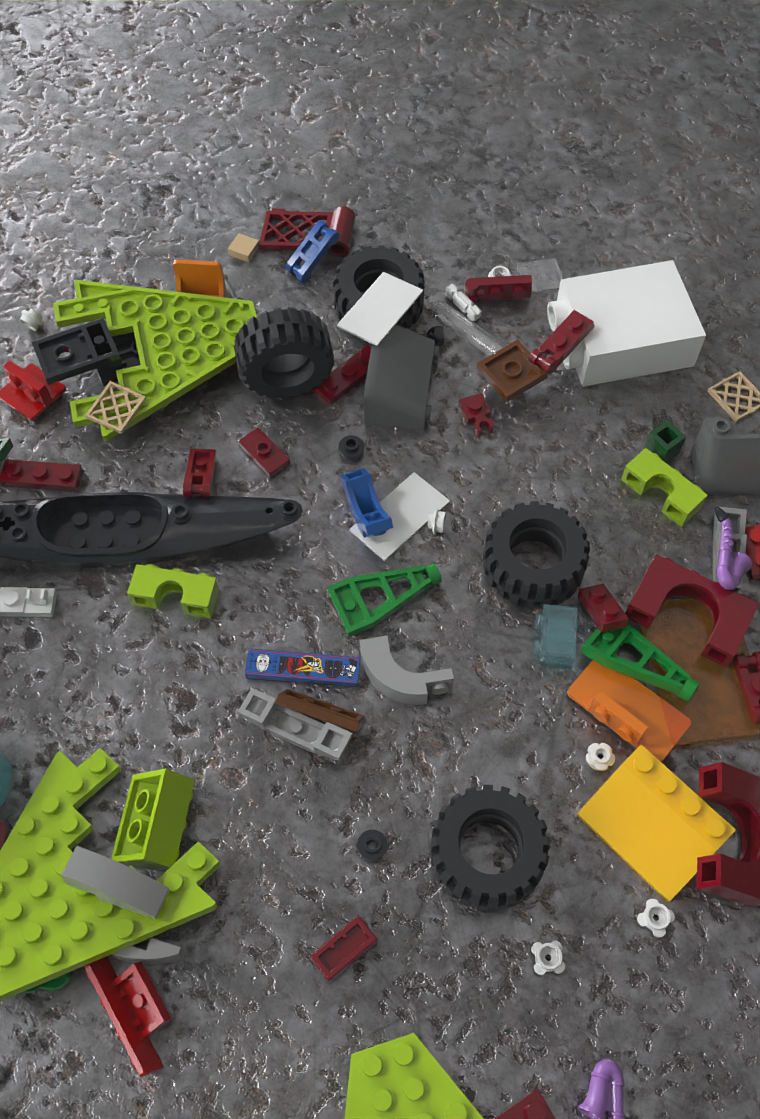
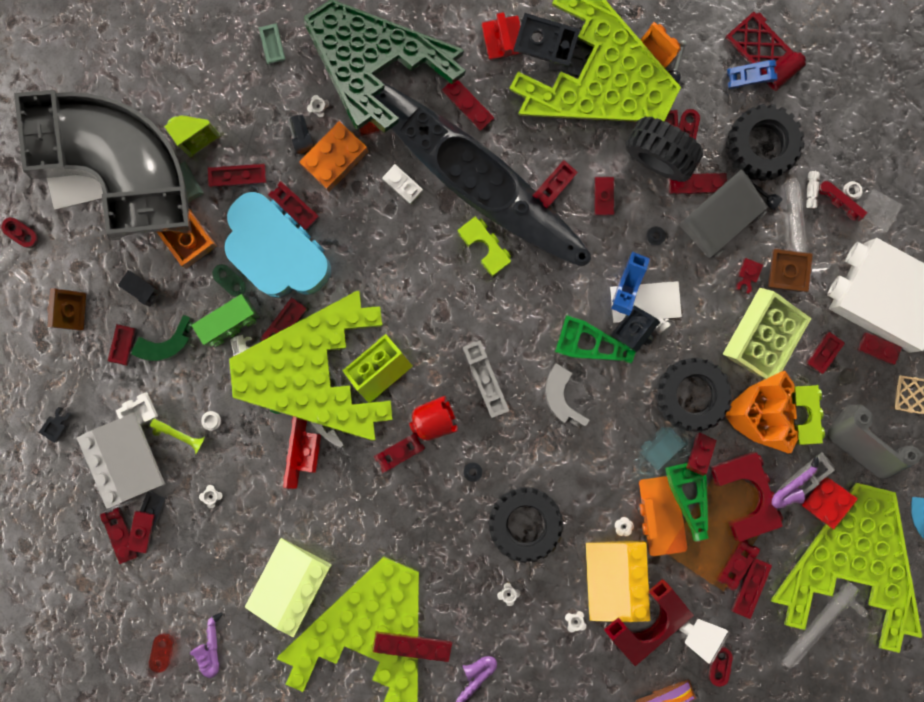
camera: 40 degrees right, 25 degrees up
light grey slope [61,846,170,920] -> none
tan window [85,381,146,434] -> none
tan tile [228,233,259,262] -> none
tile [245,648,360,687] -> none
reddish brown tile [275,689,365,732] -> none
dark red plate [309,915,378,983] -> none
white window [337,272,423,346] -> none
dark red plate [529,310,595,374] -> none
dark green brick [644,420,686,463] -> none
none -> dark red plate [373,433,426,473]
none -> red cylinder [409,396,458,441]
none -> black tile [611,305,660,352]
none -> yellowish green slope [723,288,811,380]
none -> orange brick [726,371,798,453]
none -> dark red plate [806,332,845,374]
none -> dark red plate [858,332,902,365]

